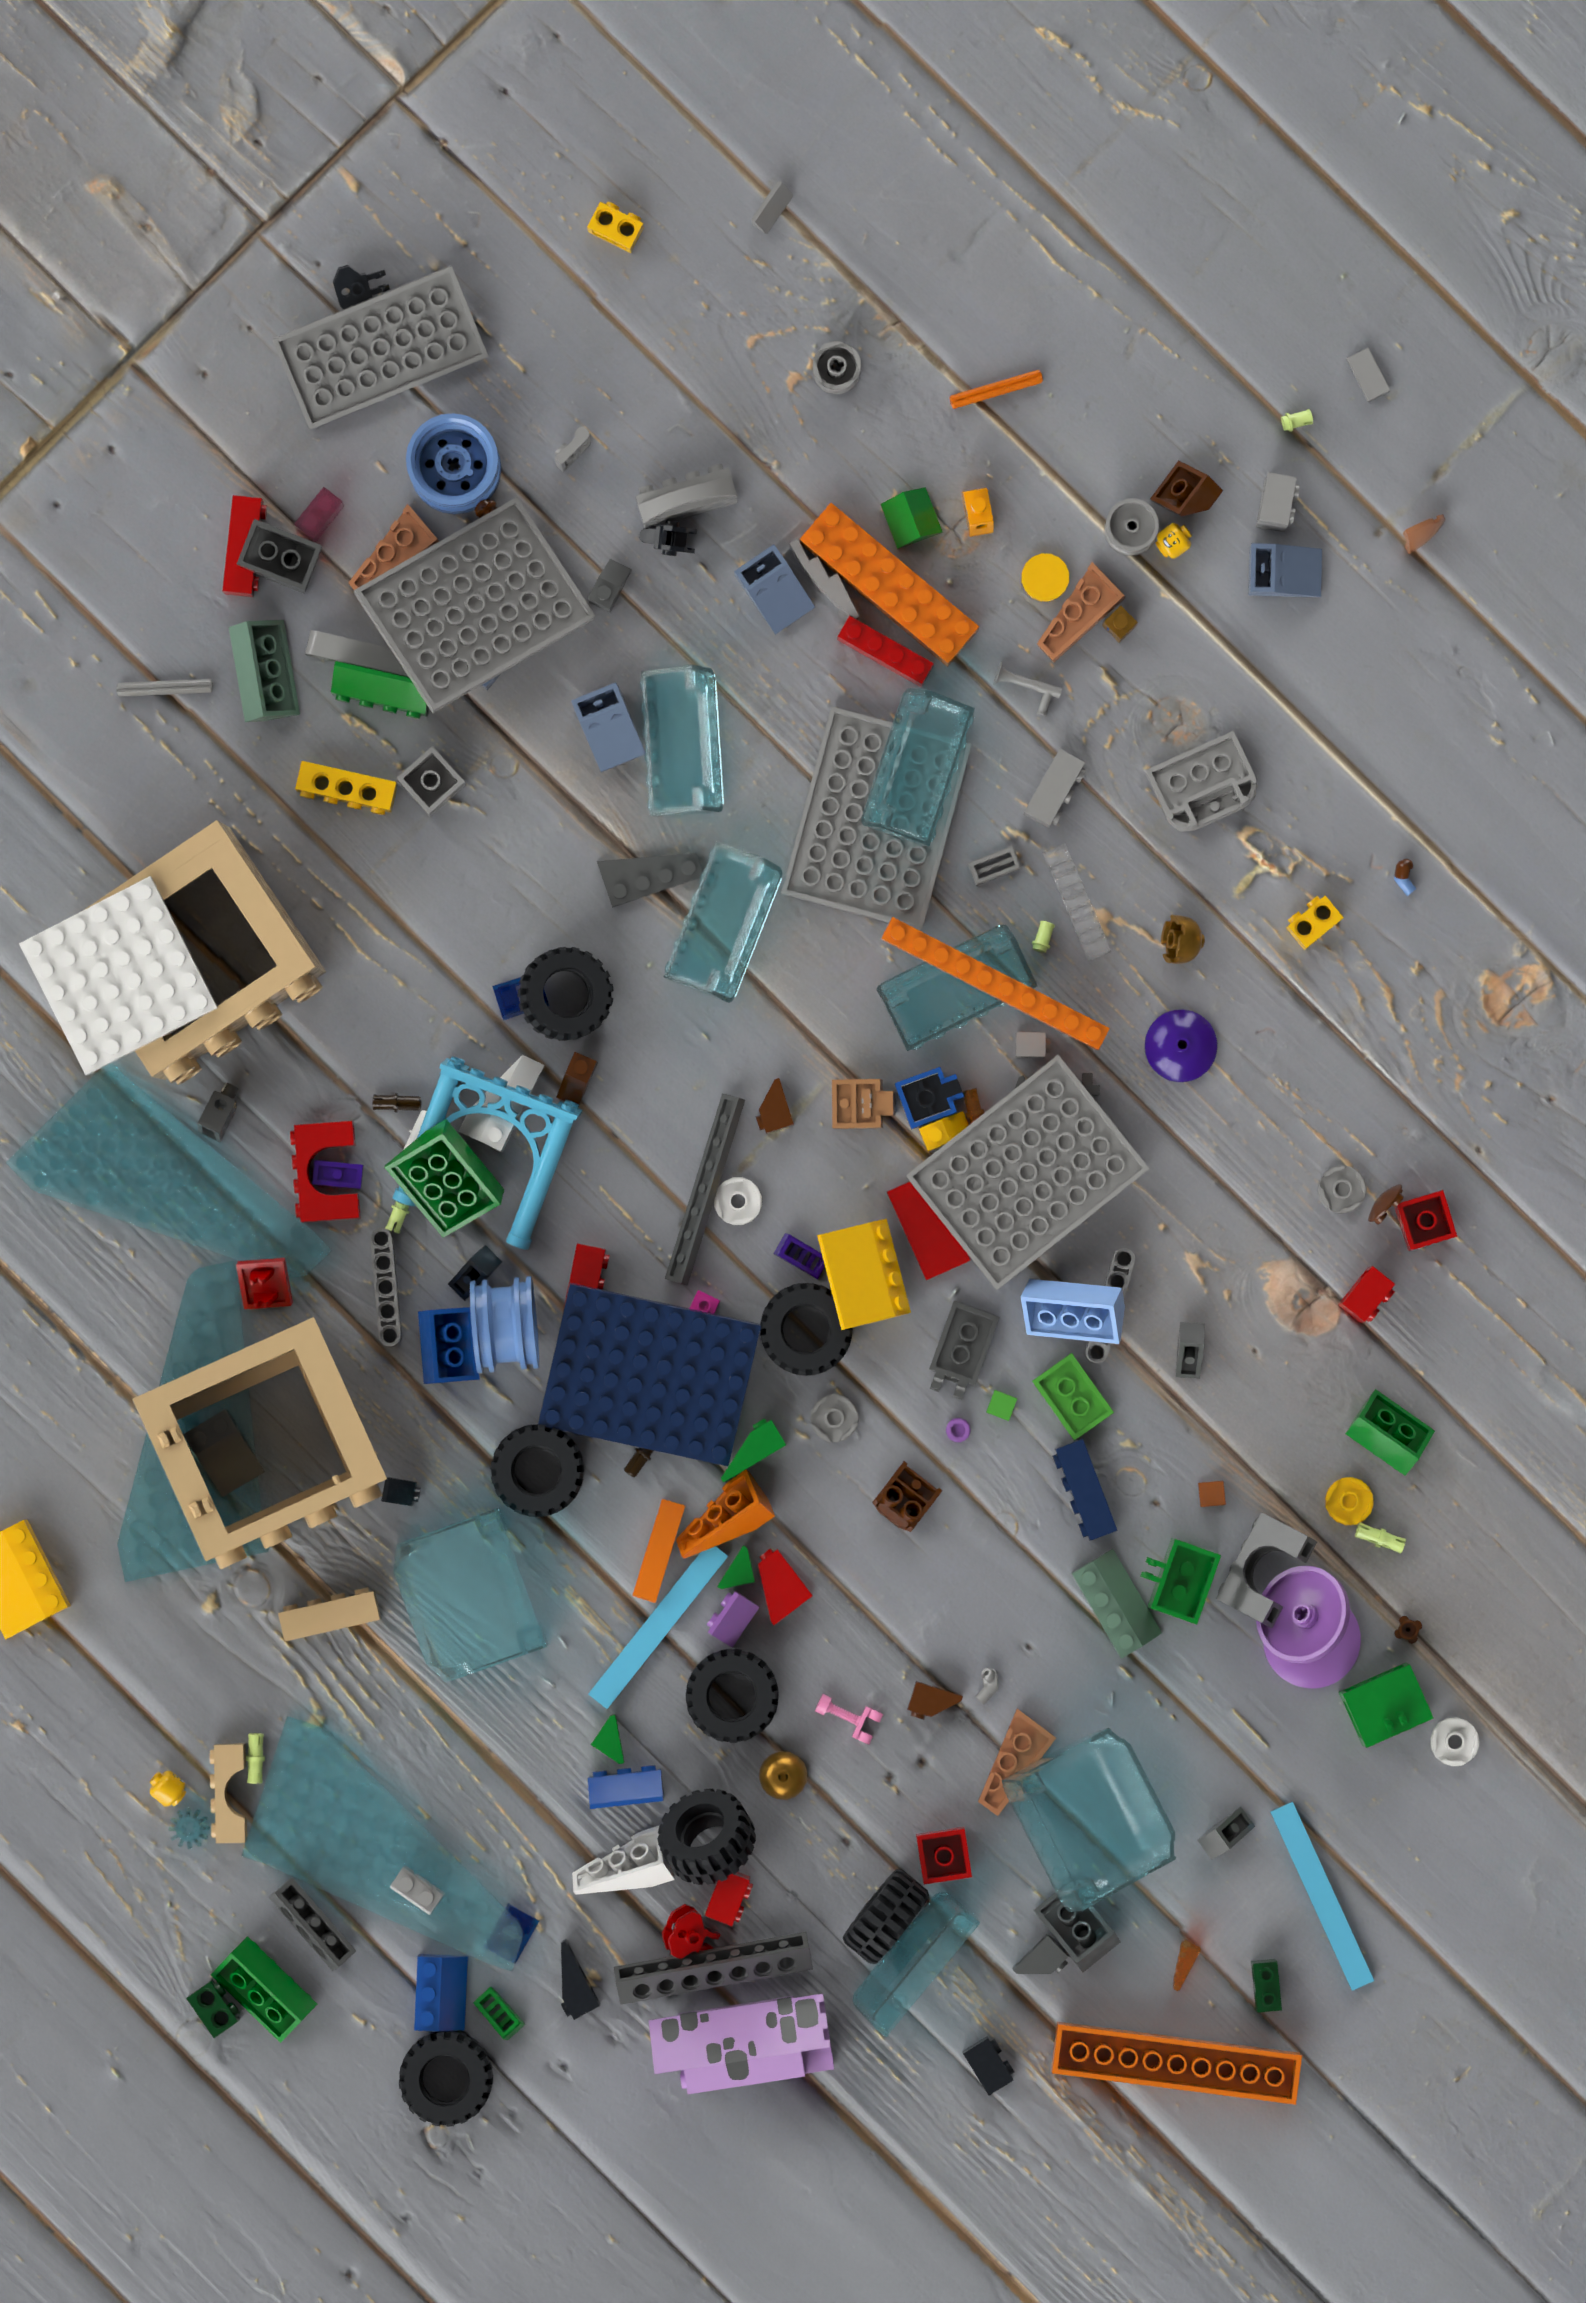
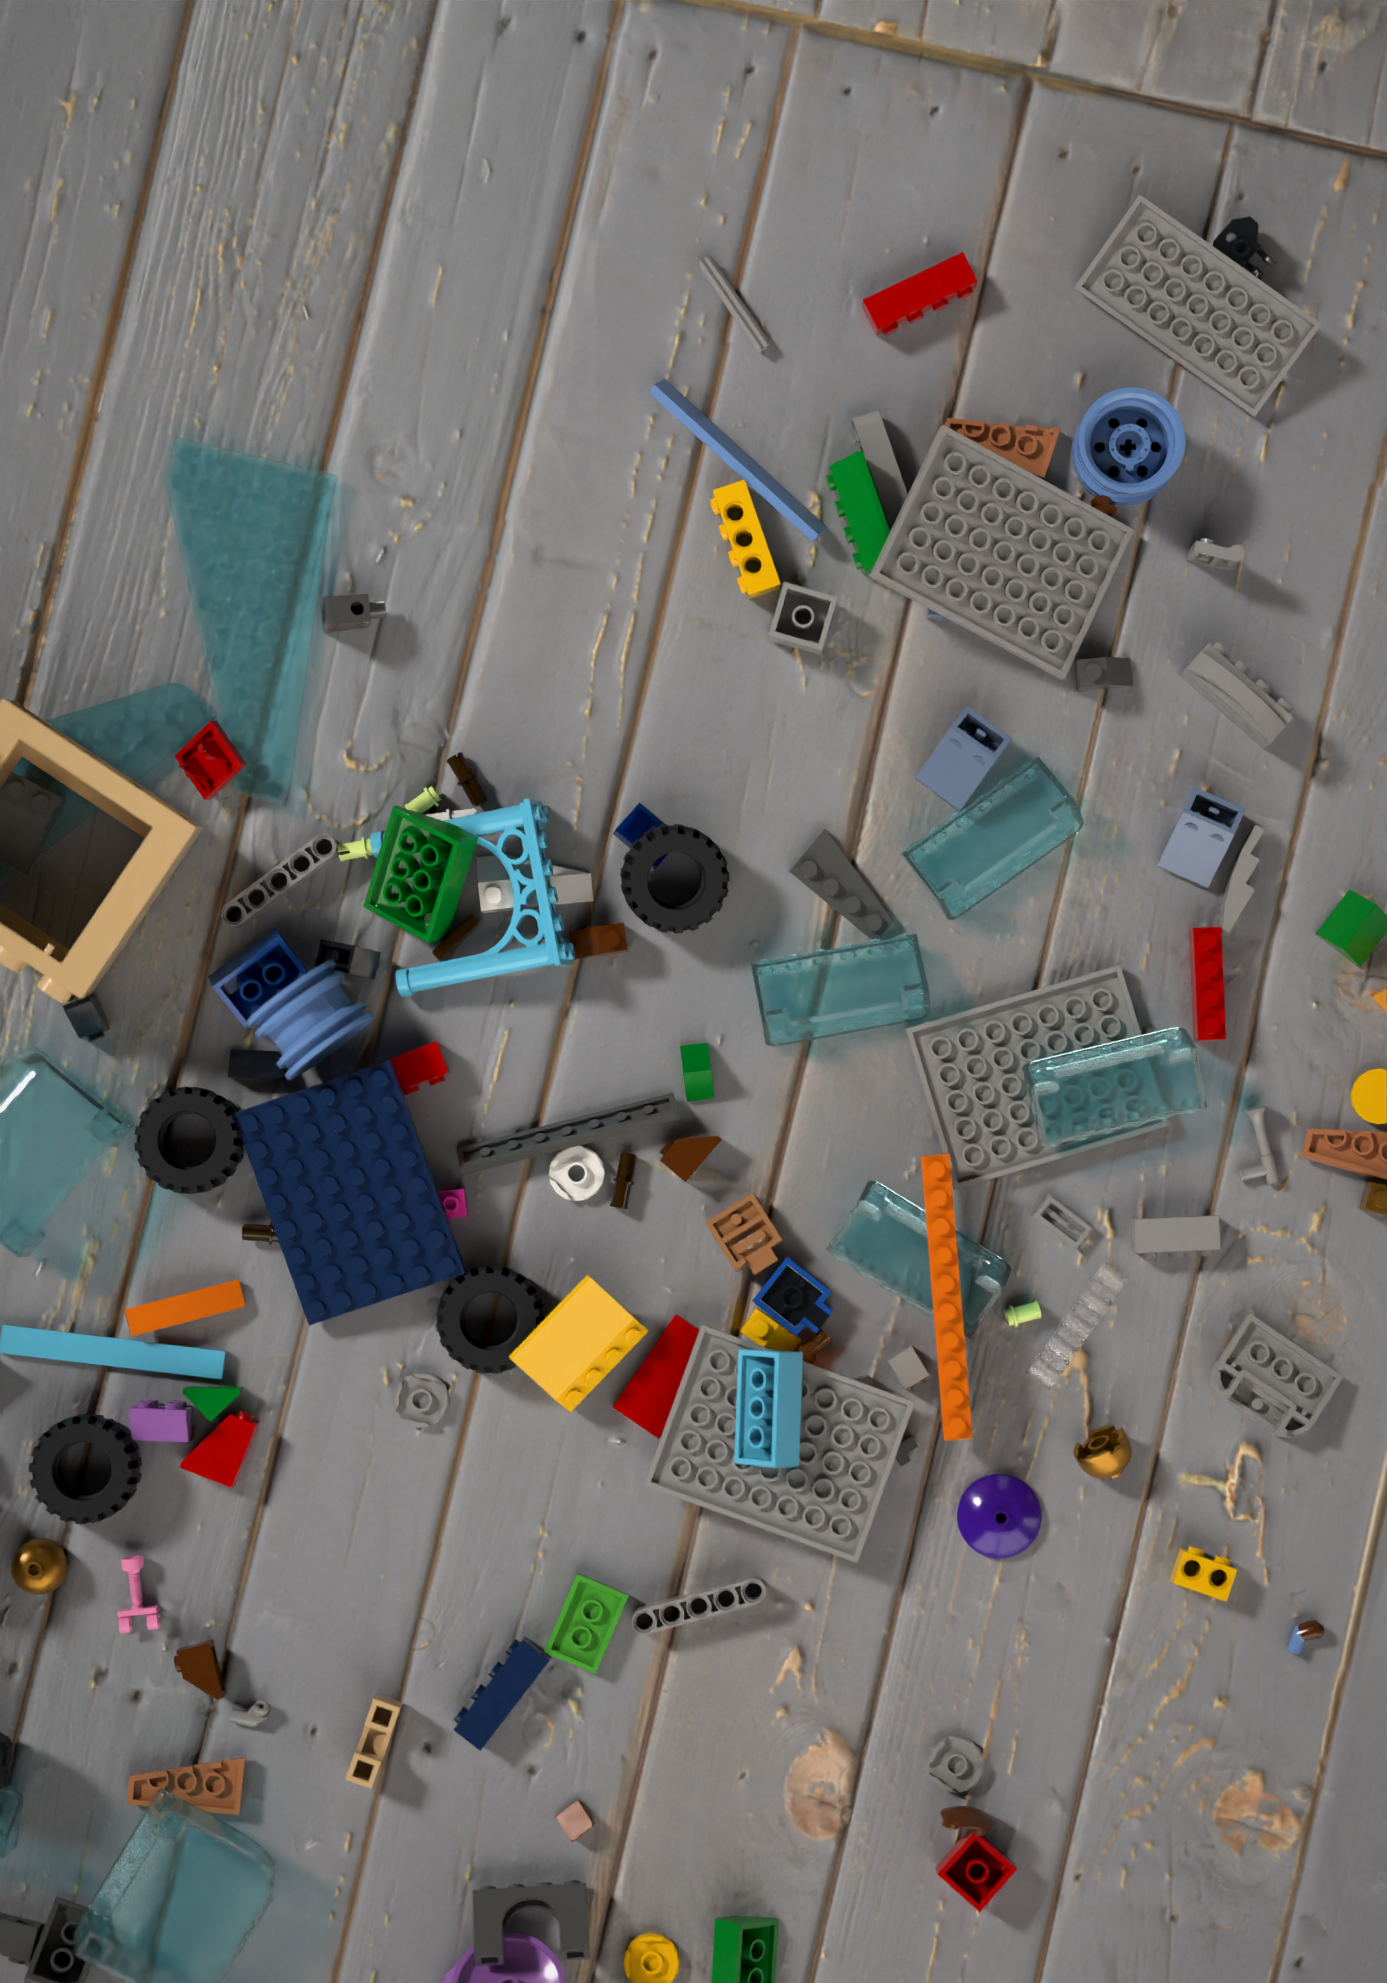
camera: 60 degrees right, 0 degrees up
white plate [19,876,218,1075] -> none
tan door [84,820,326,1085] -> none
sand green slope [229,620,300,722] -> none
dark grey slope [237,519,322,594] -> none
red arch [290,1121,361,1223] -> none
clear pink brick [294,487,345,543] -> none
dark purple plate [312,1160,364,1189] -> none
black hinge [639,521,697,556] -> none
orange wedge [676,1469,775,1559] -> none
green slope [721,1418,786,1483] -> none
dark purple slope [774,1233,825,1279] -> none
orange brick [800,503,979,667] -> none
reddish brown slope [872,1461,943,1532] -> none
red brick [916,1827,972,1885] -> none
dark grey tile [929,1301,1000,1400] -> none
medium lavender tile [946,1418,970,1442] -> none
bright green tile [986,1390,1018,1421] -> none
light blue slope [1021,1279,1125,1344] -> none
sand green slope [1071,1549,1162,1659] -> none
green piece [1140,1538,1221,1625] -> none
dark grey slope [1176,1322,1205,1379] -> none
red brick [1338,1266,1395,1323] -> none
none -> black slope [228,1049,286,1079]
none -> tan arch [345,1694,403,1789]
none -> yellowish green pin [405,786,442,814]
none -> dark brown tile [432,915,481,962]
none -> dark brown axle [610,1152,637,1209]
none -> medium blue tile [649,379,827,541]
none -> green slope [680,1043,714,1102]
none -> medium azure slope [734,1349,803,1468]

